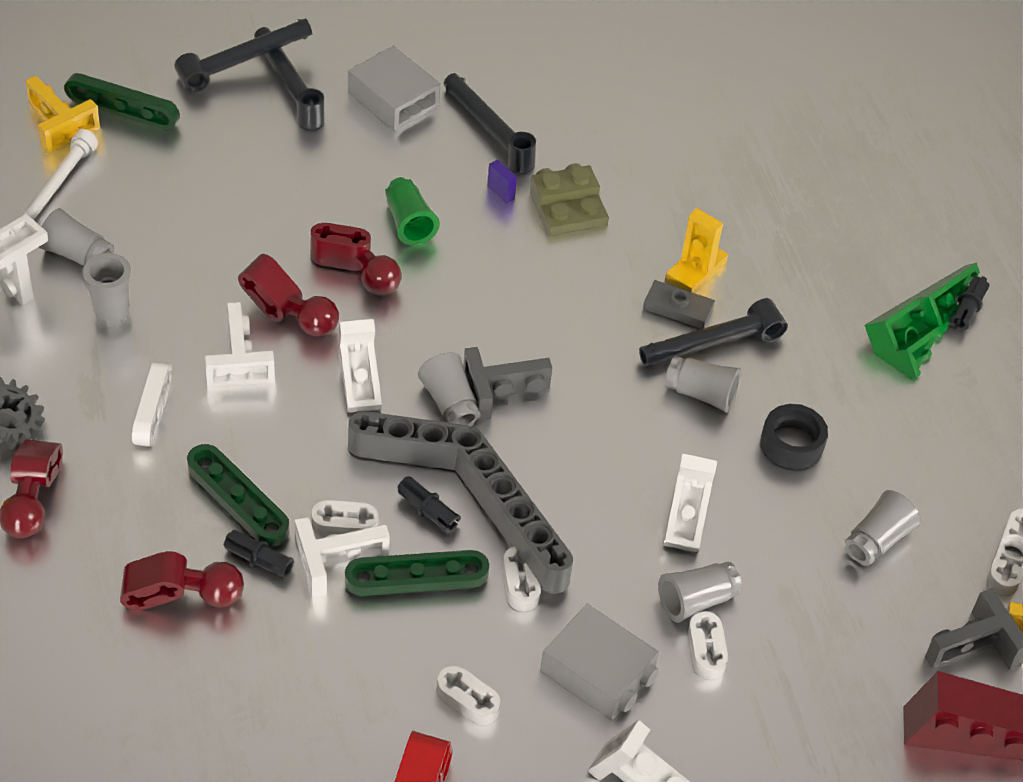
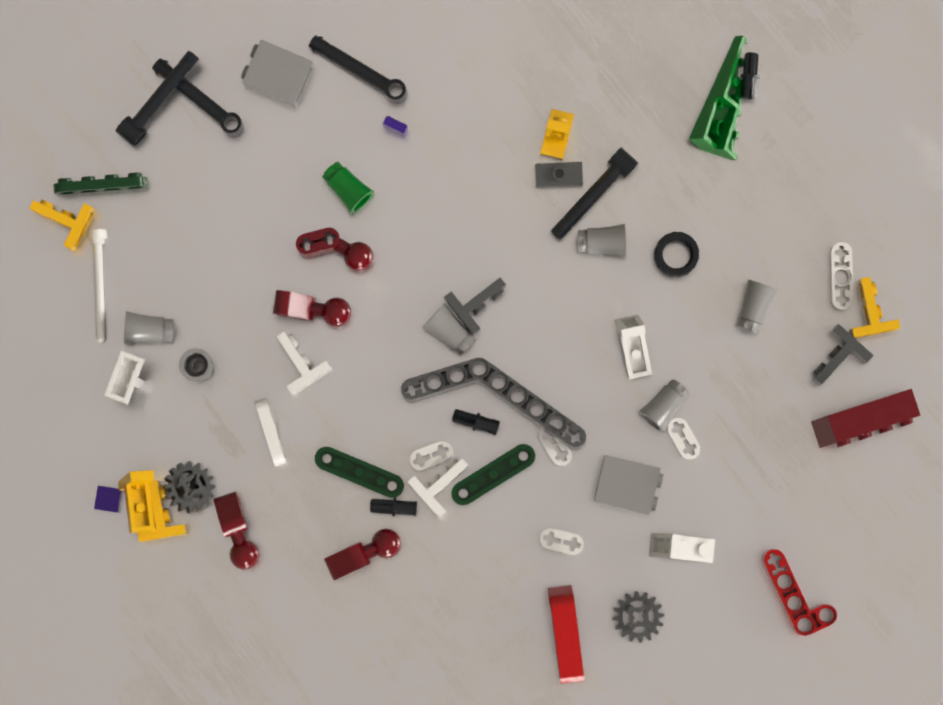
camera: 20 degrees left, 35 degrees up
white bracket [337,319,382,412] -> none
olive plate [530,163,609,236] -> none

